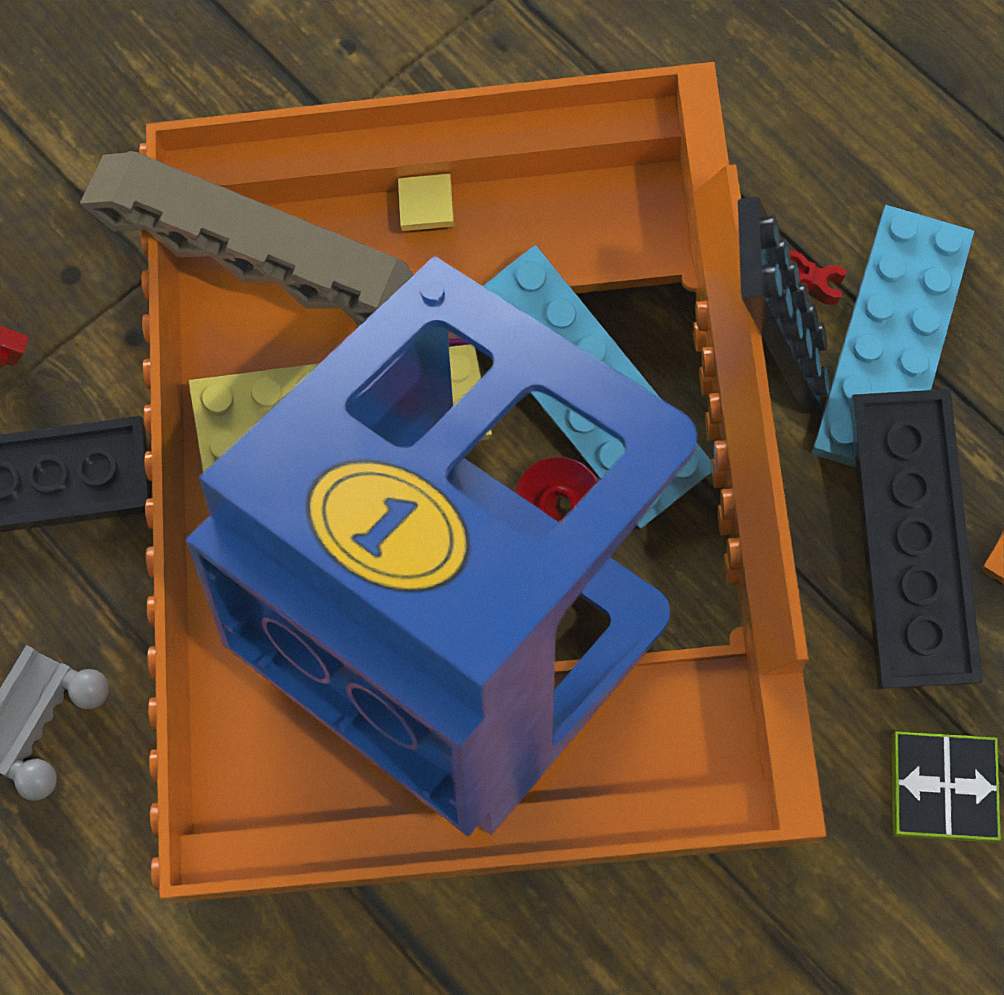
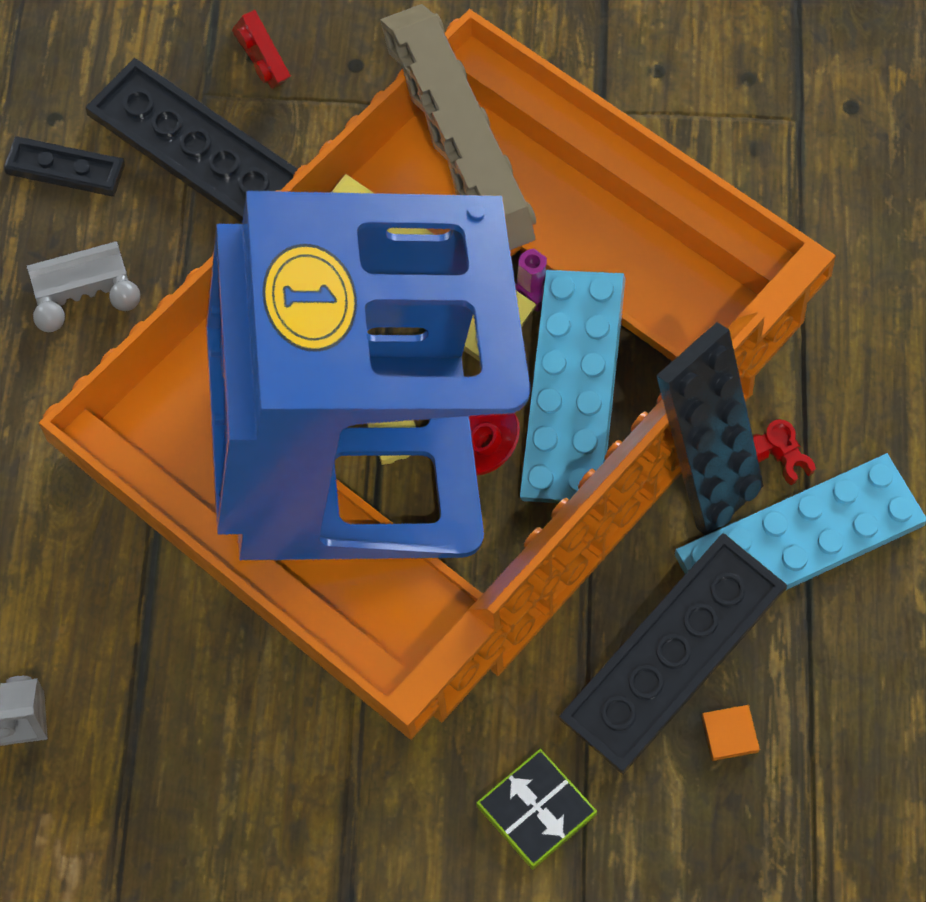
camera: 45 degrees right, 5 degrees down
light yellow piece [398,174,454,231] -> none

